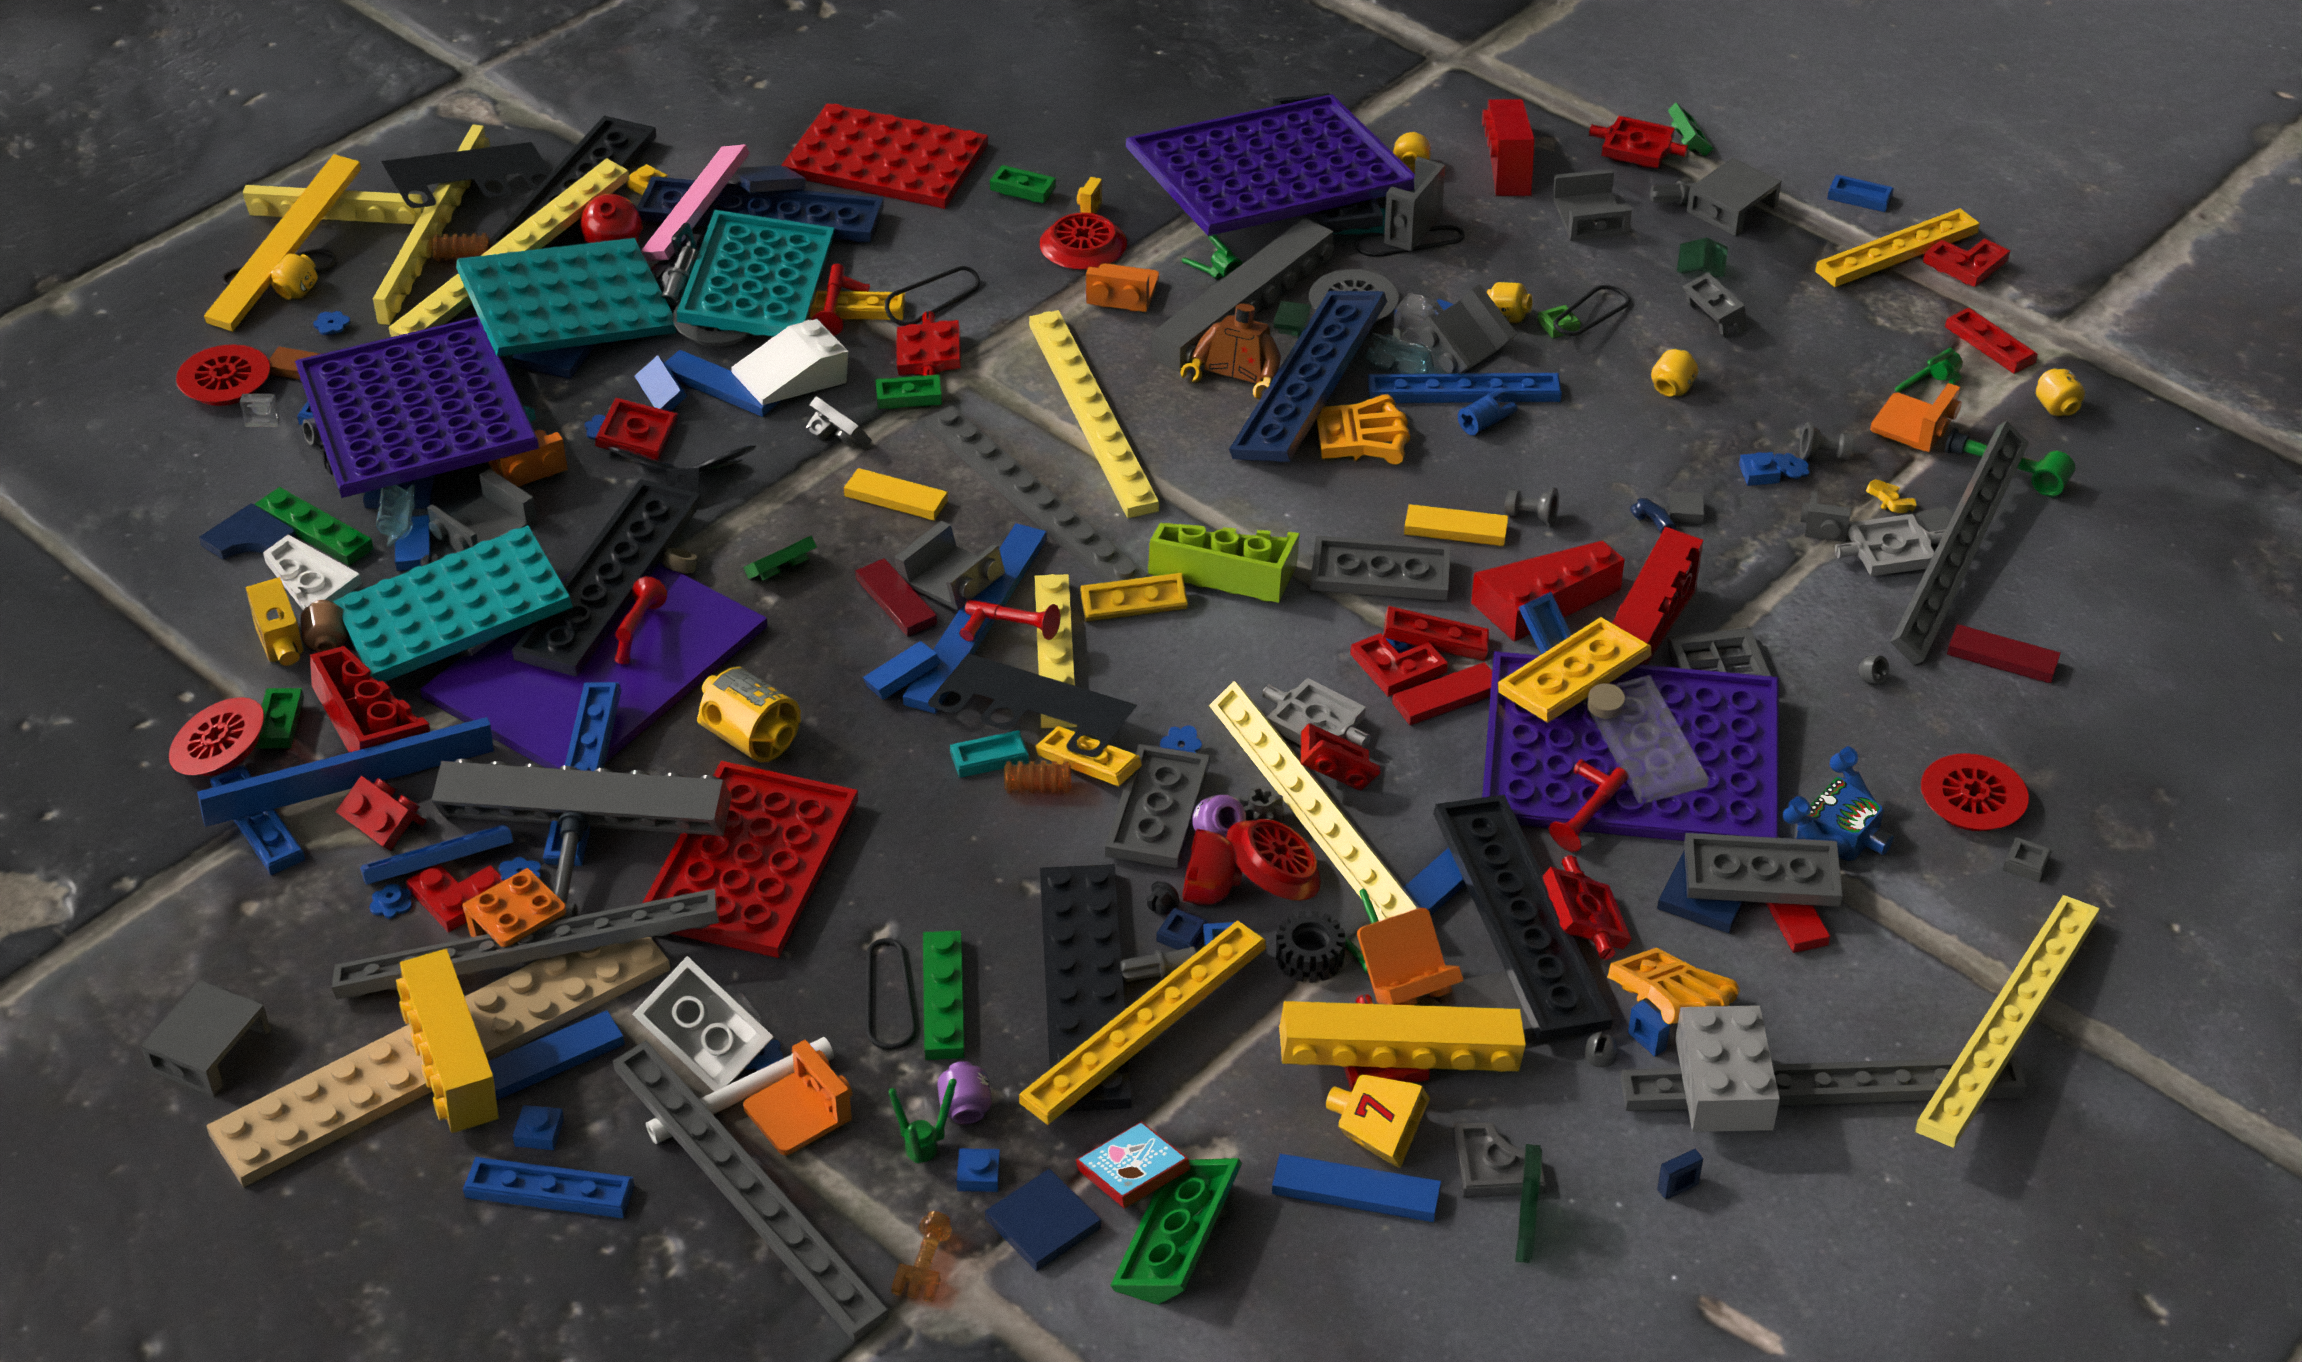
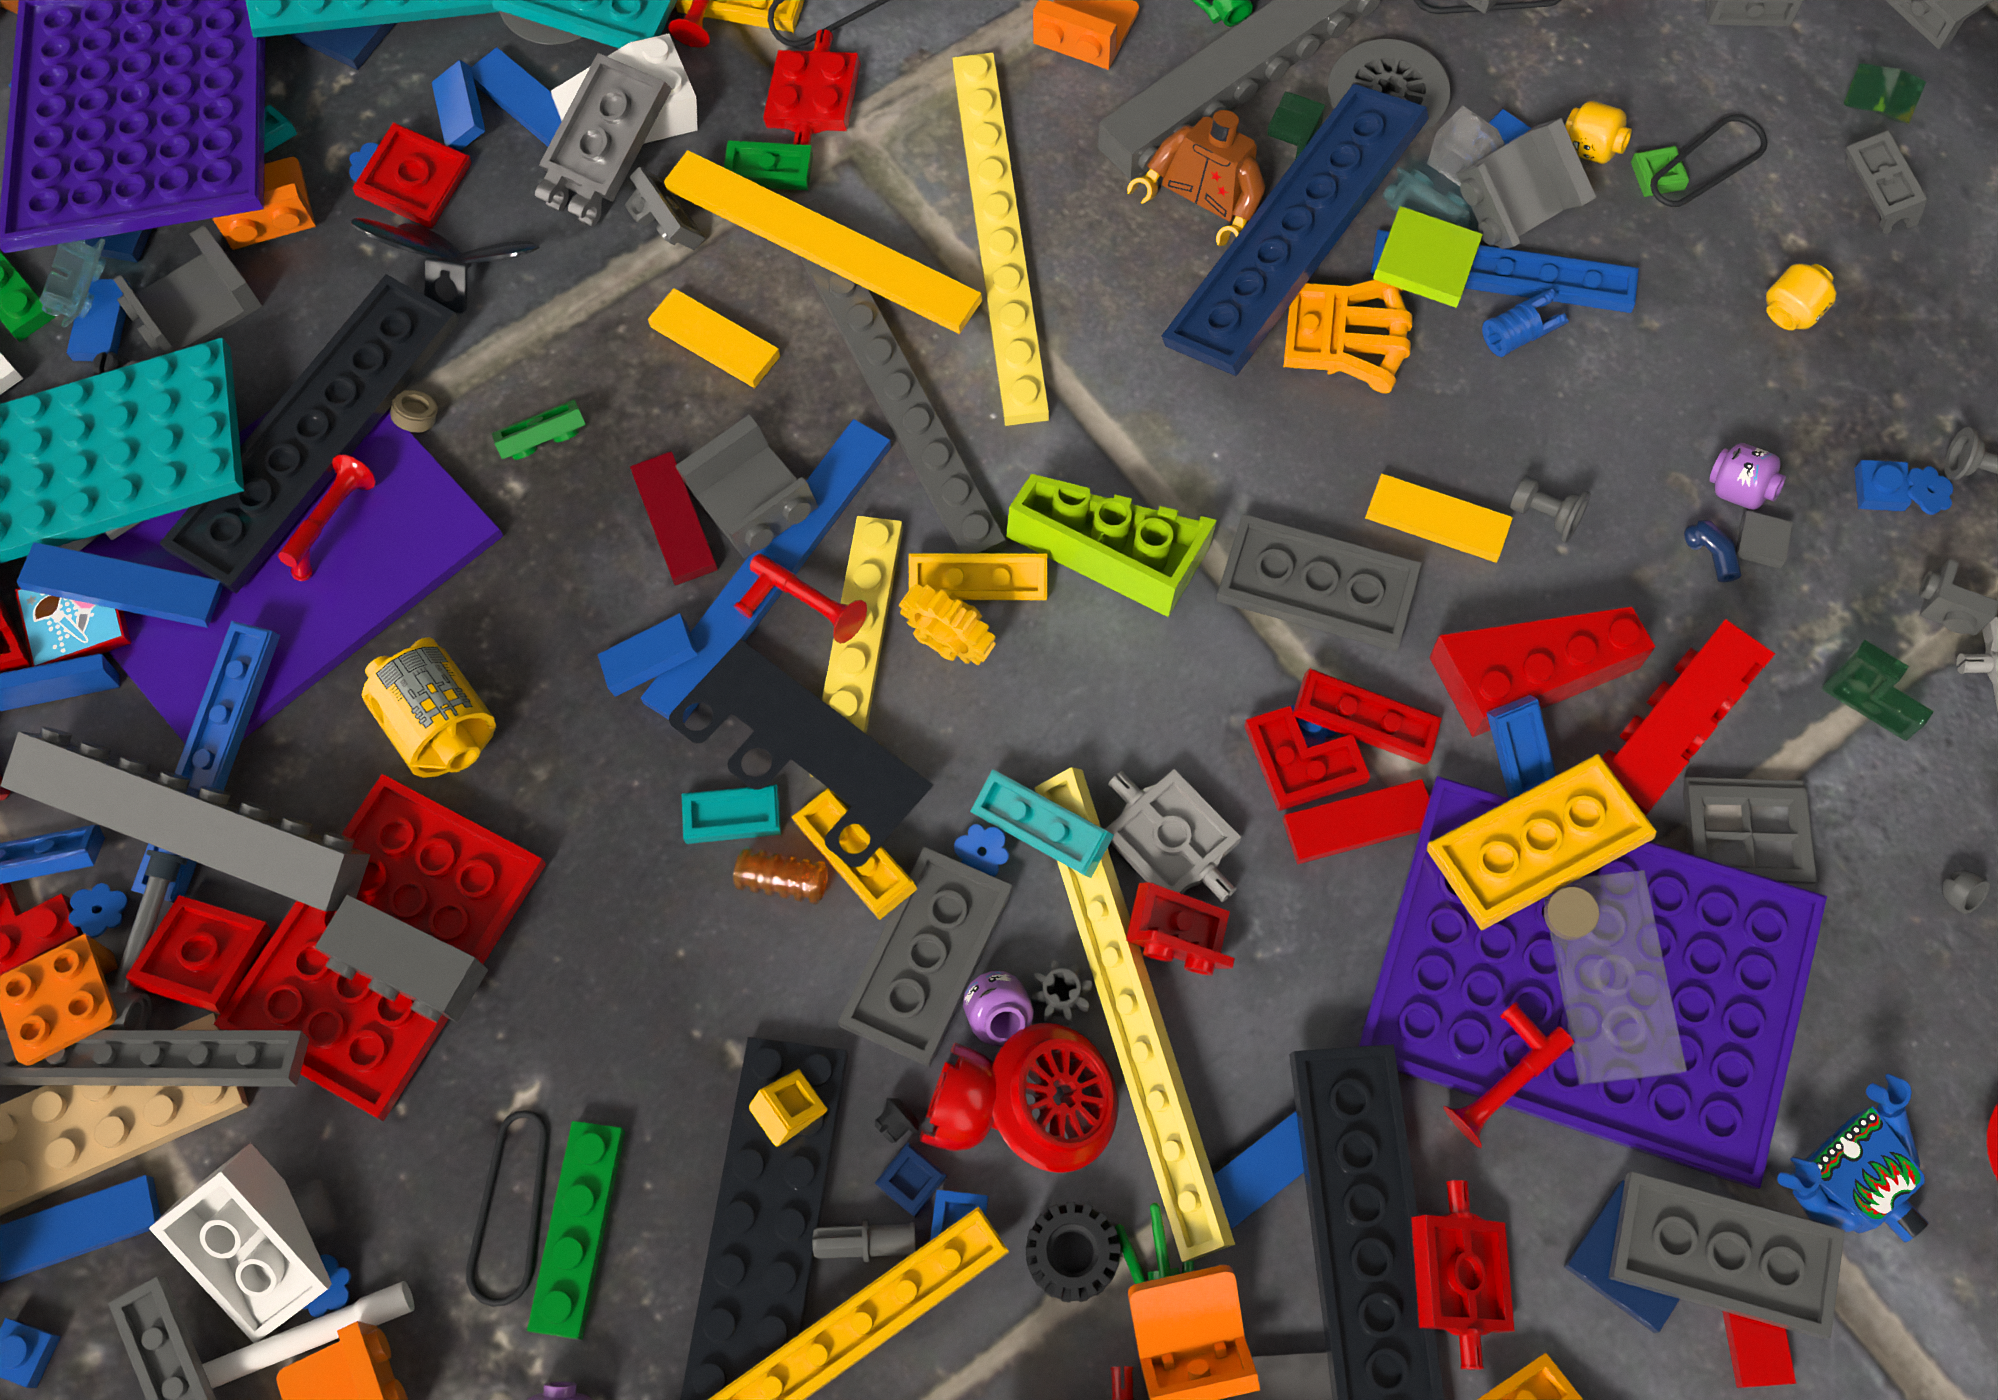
camera: 15 degrees right, 25 degrees up
none -> tile [15,588,131,667]
none -> blue tile [17,542,223,628]
none -> red plate [126,895,271,1014]
none -> dark grey brick [315,895,488,1023]
none -> flat silver tile [535,53,672,227]
none -> yellow tile [664,150,982,334]
none -> yellow slope [749,1069,828,1147]
none -> yellow gear [899,584,996,665]
none -> teal tile [970,769,1114,878]
none -> lime tile [1373,206,1483,308]
none -> medium lavender head [1710,443,1786,510]
none -> clear green tile [1821,640,1934,741]

